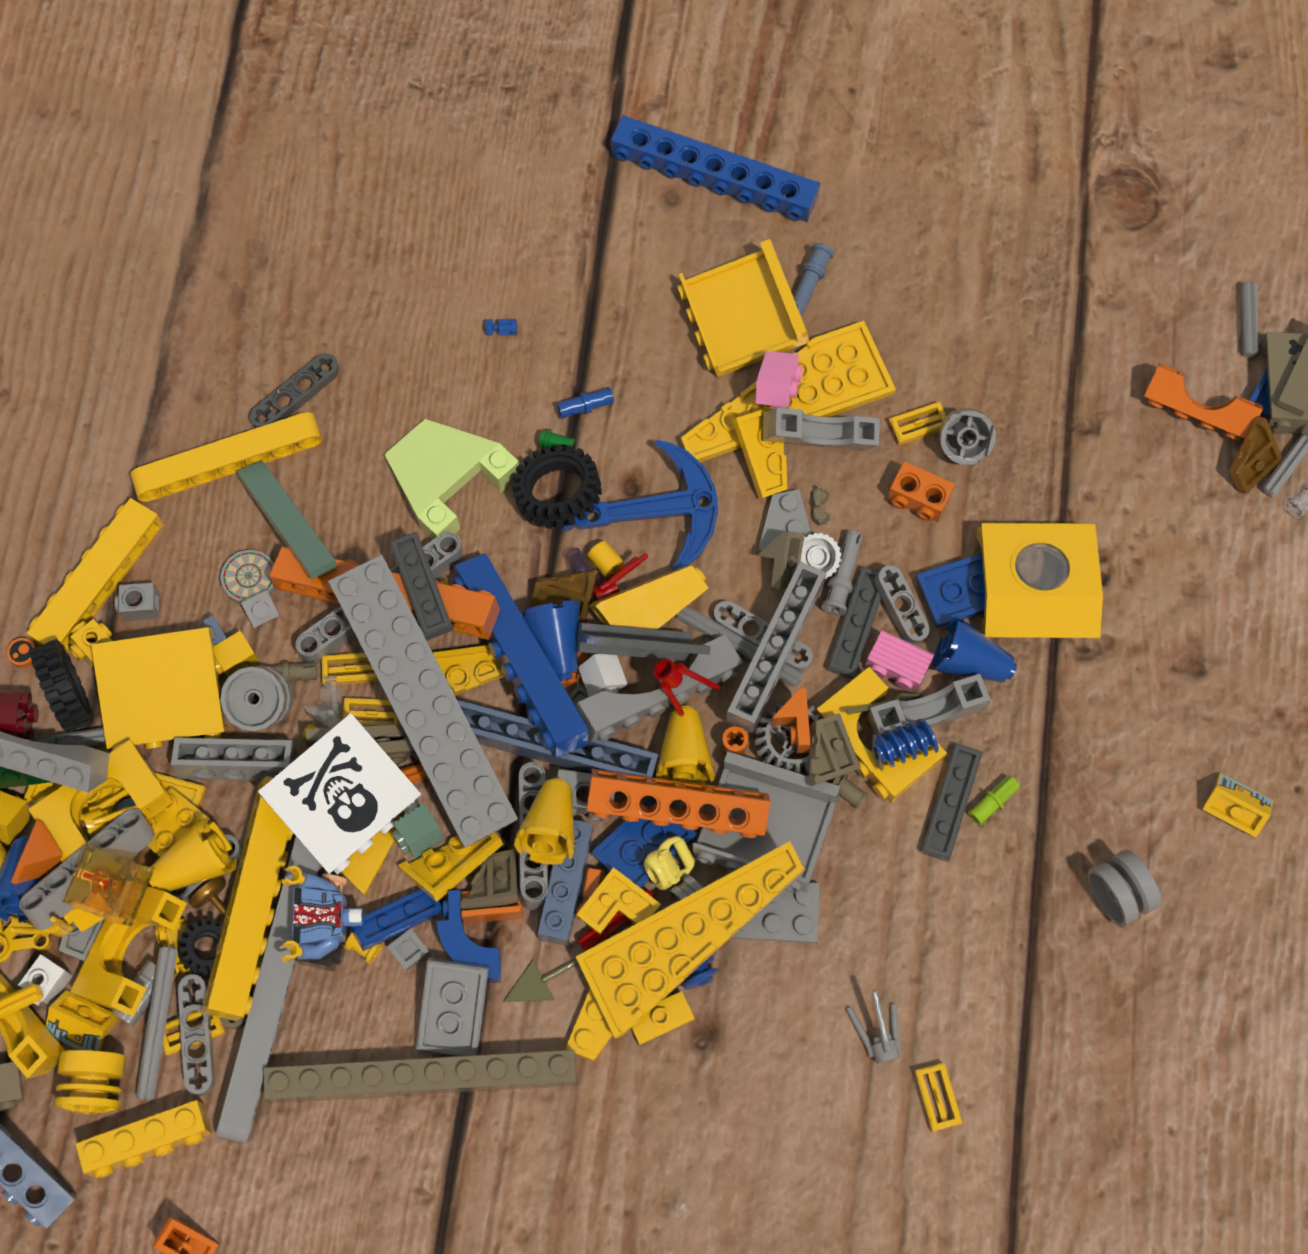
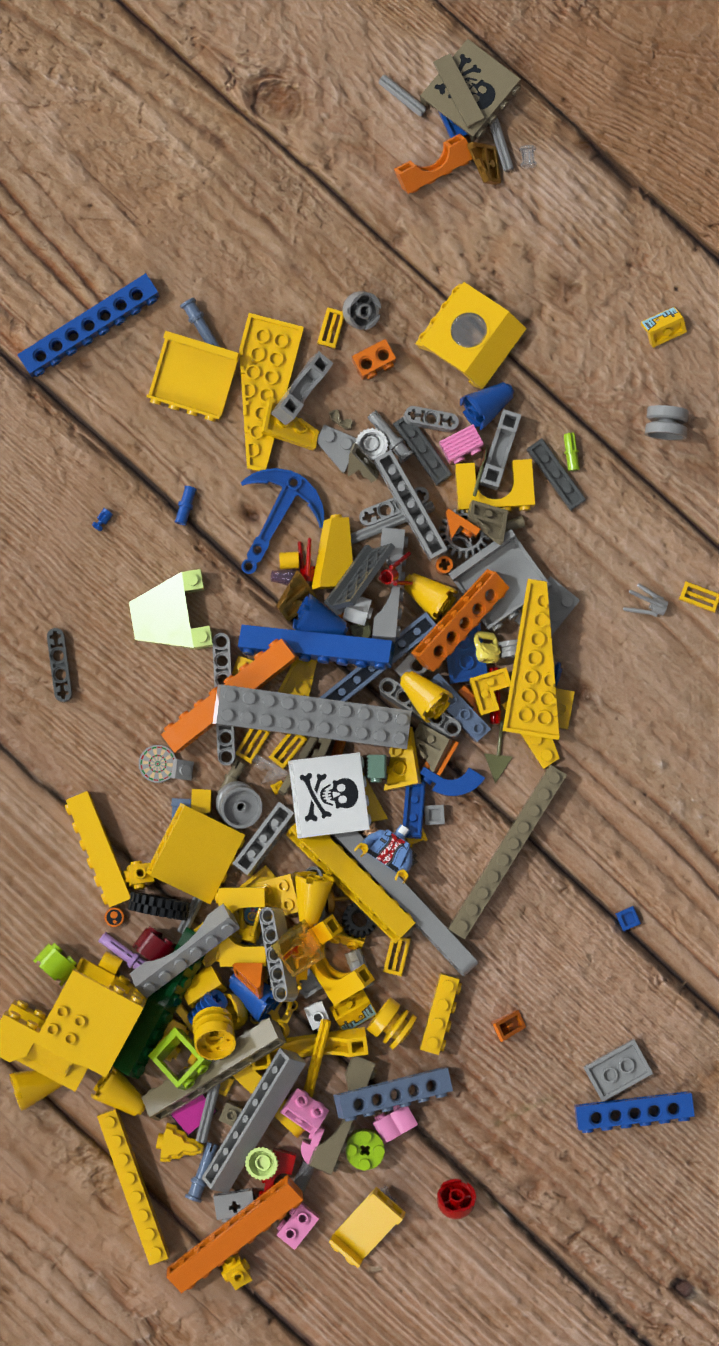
camera: 60 degrees left, 15 degrees up
light grey brick [115,583,160,622] -> none
yellow beam [130,412,322,502] -> none
light grey axle [136,946,177,1101] -> none
light grey beam [178,974,215,1096] -> none
sand green tile [237,460,337,579] -> none
dark grey tile [390,532,454,641] -> none
light grey tile [416,958,489,1056] -> none
black tyre [512,444,602,529] -> none
green pin [538,429,575,451] -> none
bright pink brick [756,350,803,408] -> none
blue piece [872,719,939,771] -> none
blue plate [915,553,985,629] -> none

